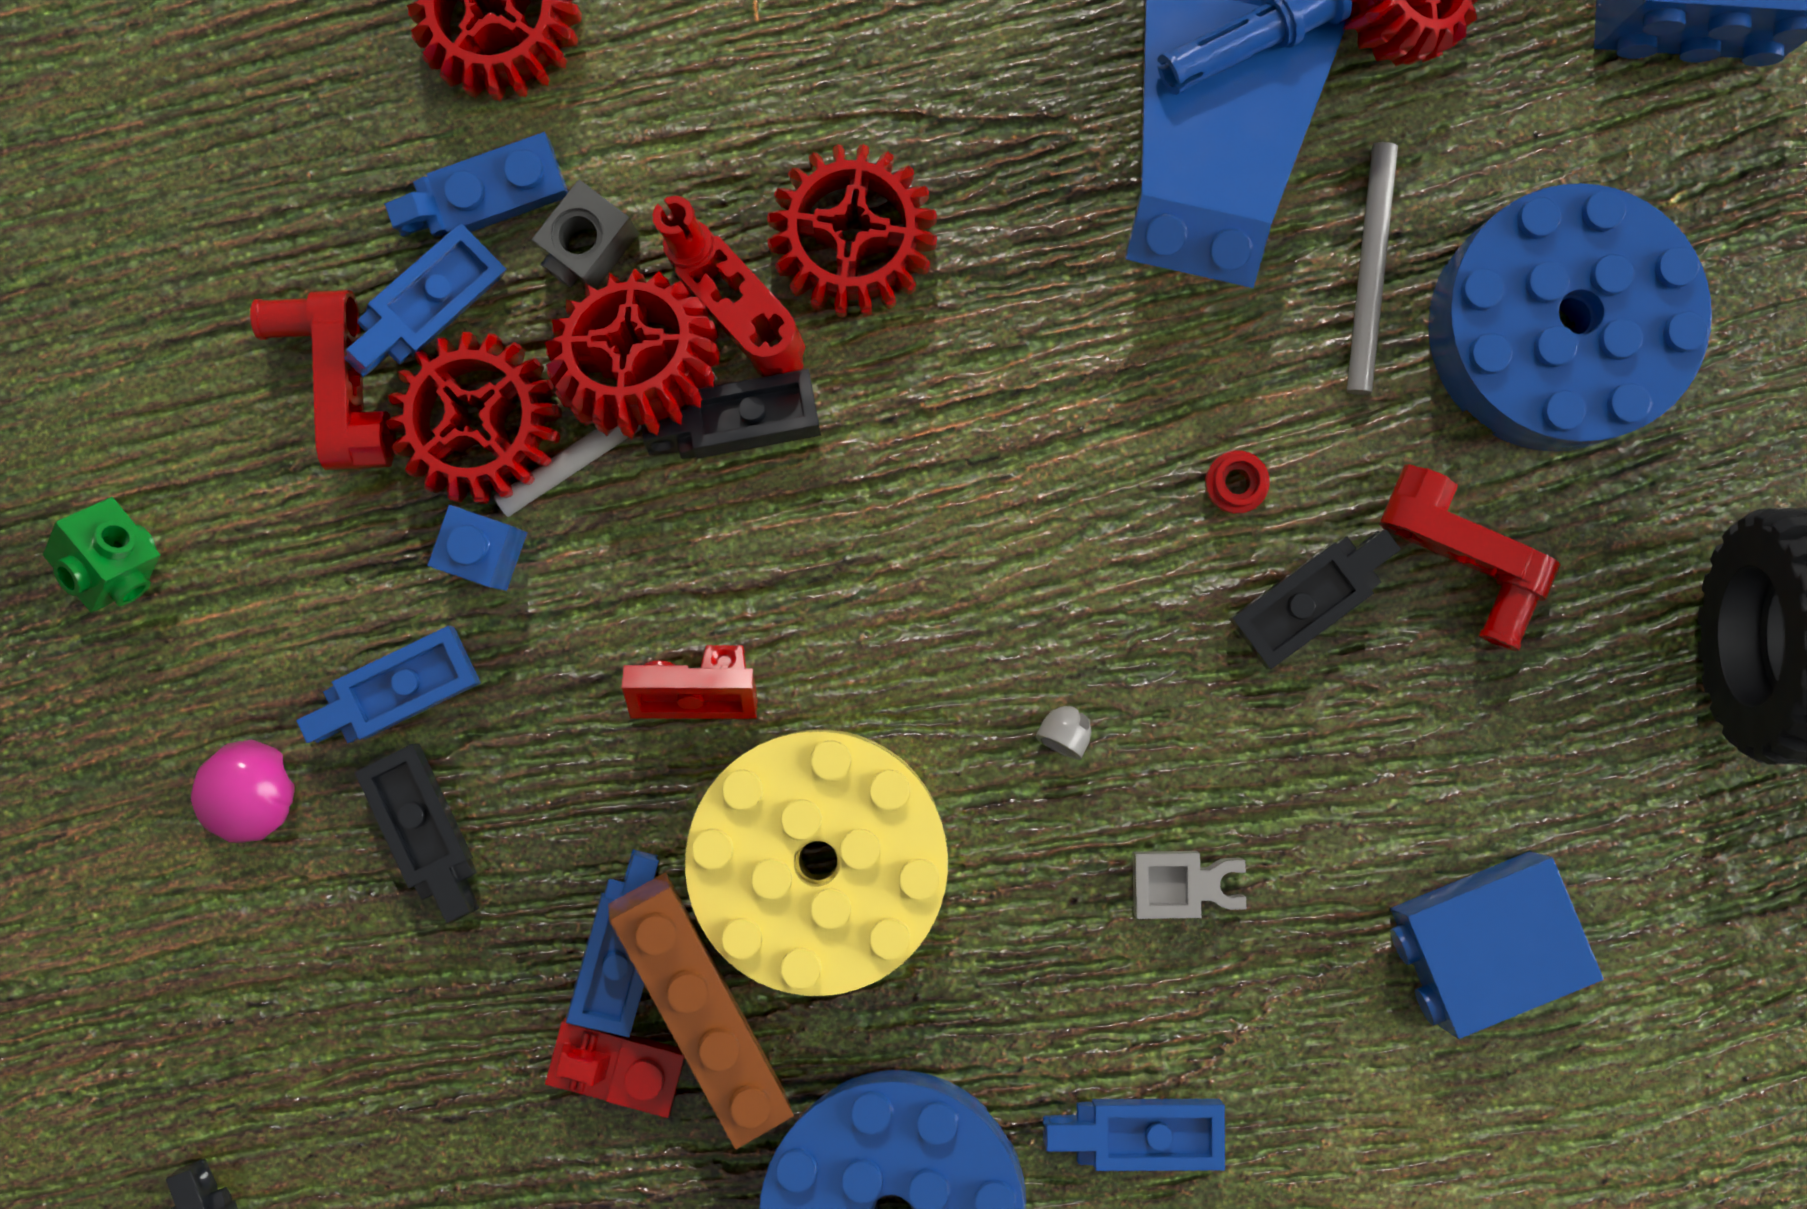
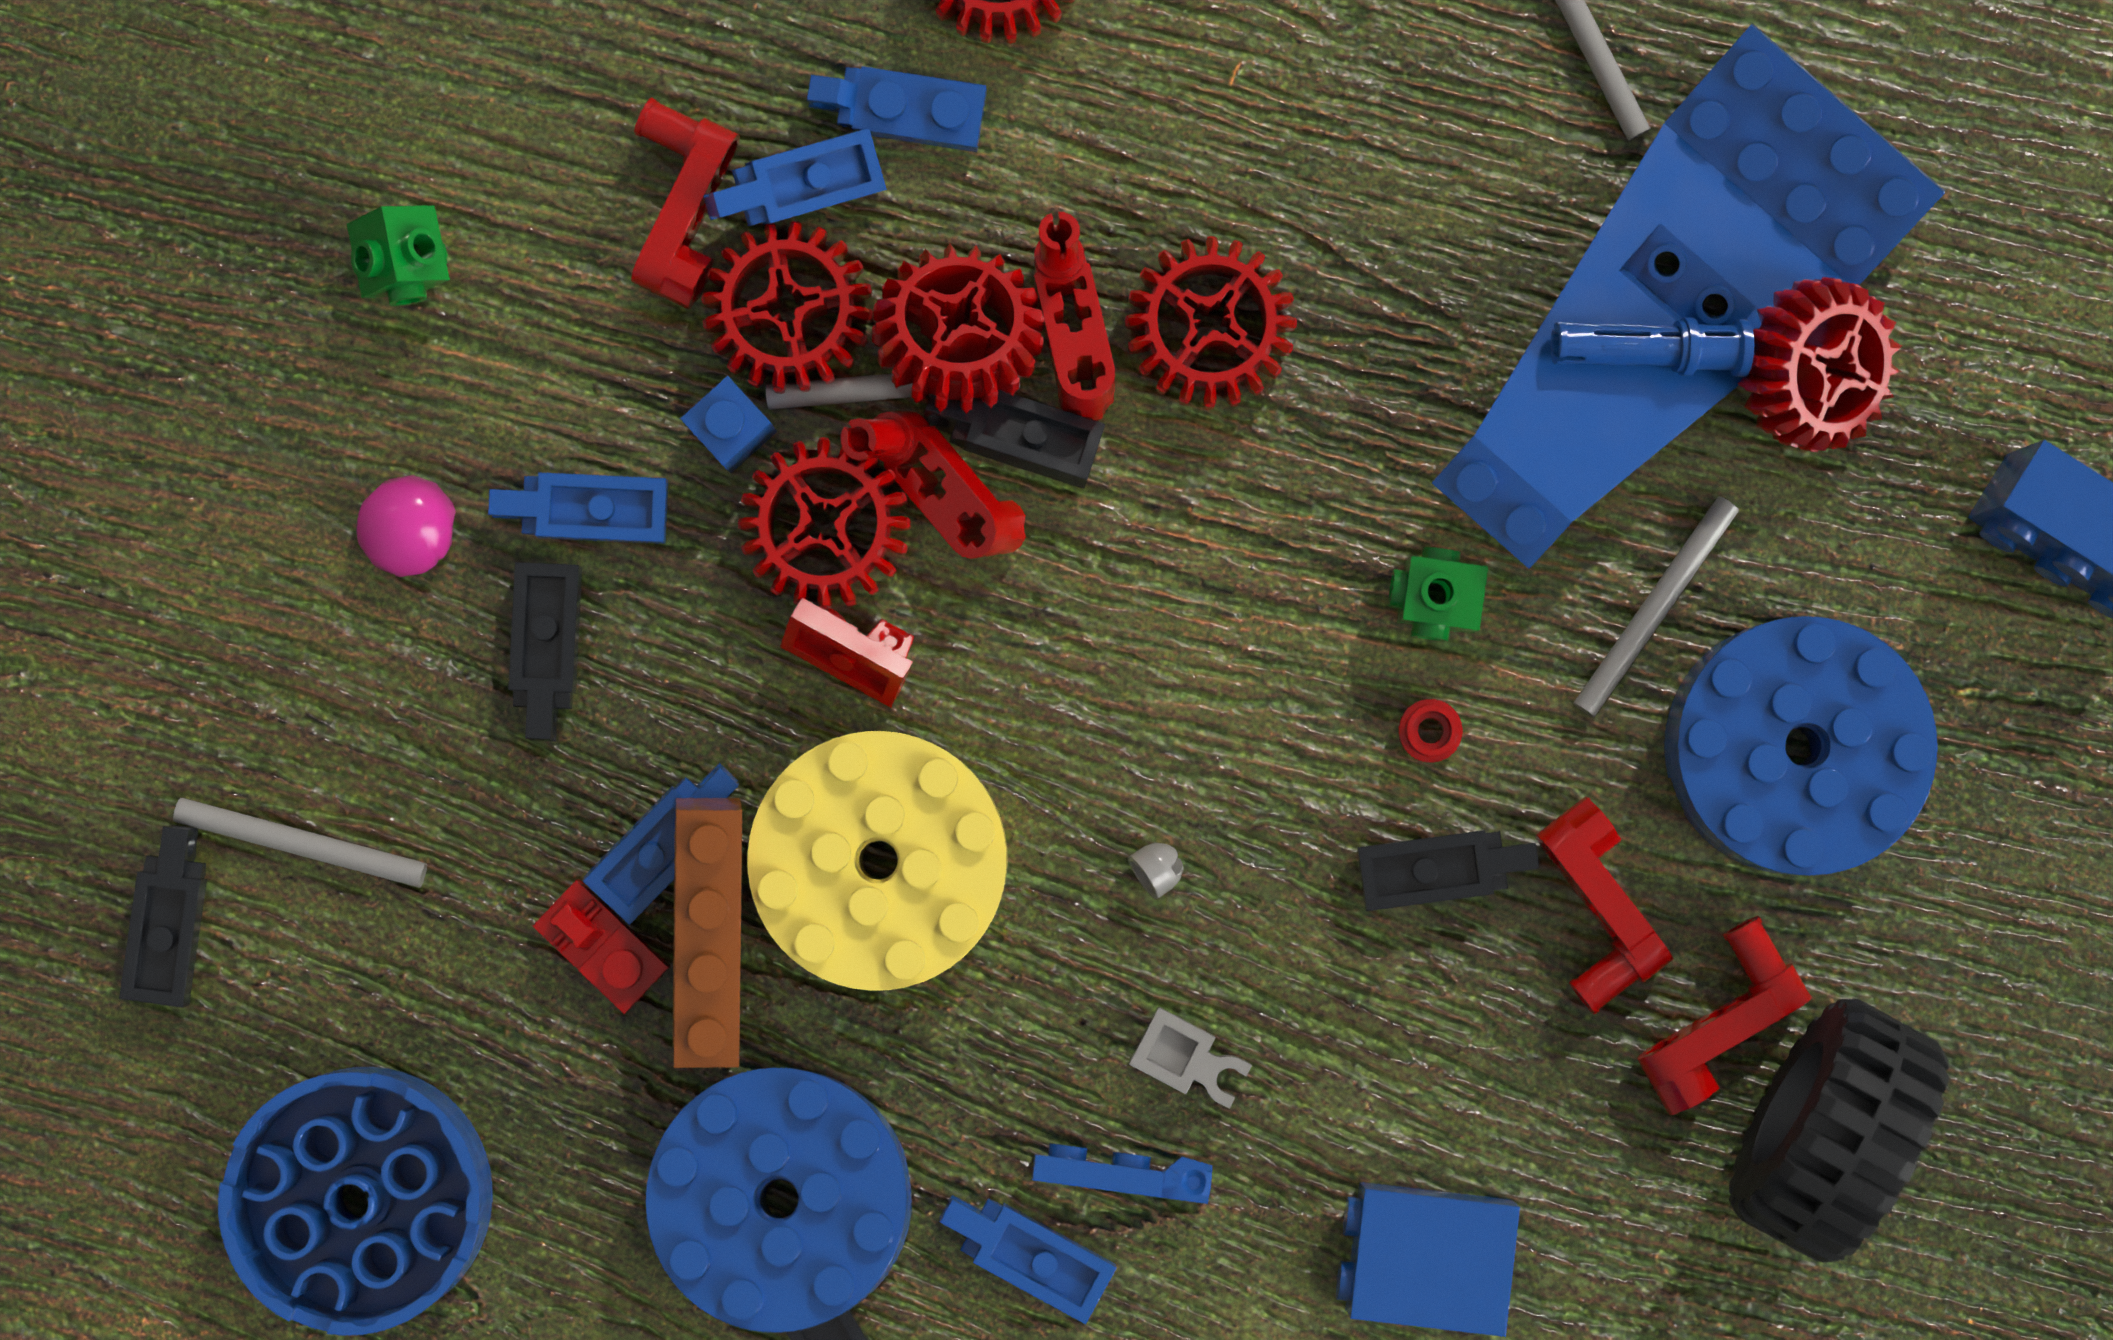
camera: 25 degrees right, 0 degrees up
dark grey brick [532,179,639,289] -> none
none -> light grey bar [173,797,427,888]
none -> red gear [738,437,911,609]
none -> red beam [840,410,1026,559]
none -> blue hinge [1031,1143,1212,1204]
none -> green brick [1388,547,1488,641]
none -> red beam [1637,916,1812,1115]

